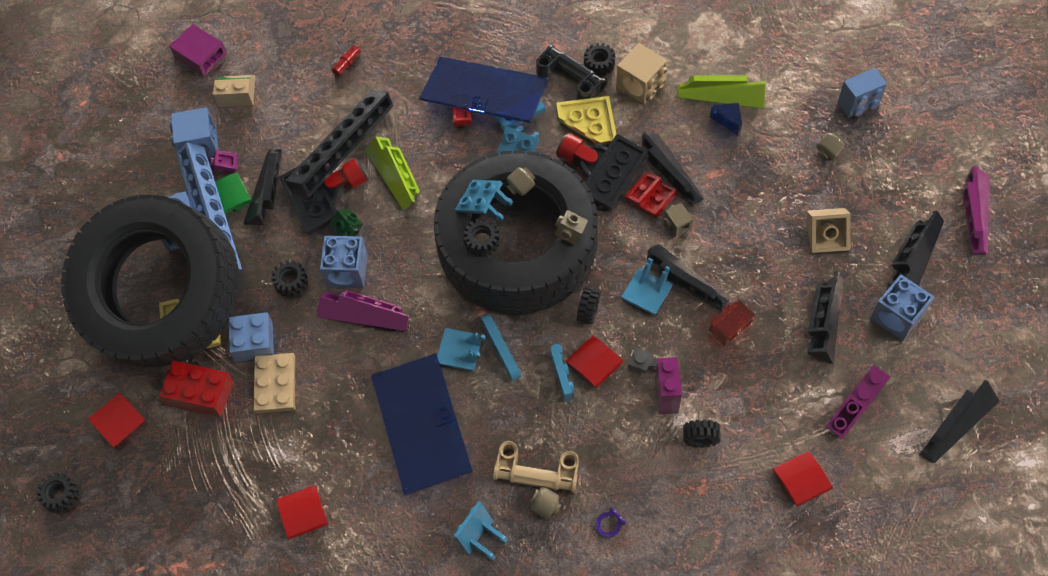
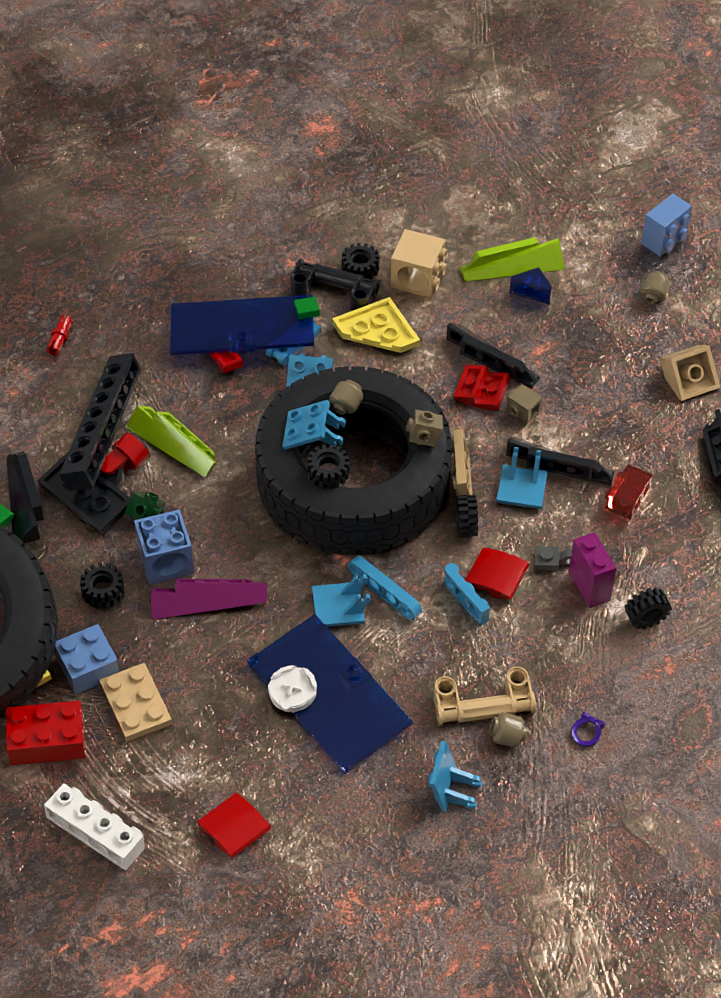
camera: 25 degrees left, 10 degrees down
black plate [556,133,648,211] -> none
none -> white brick [44,783,145,871]
none -> white tile [268,665,317,712]
none -> green tile [294,297,320,319]
none -> tan plate [451,429,472,495]

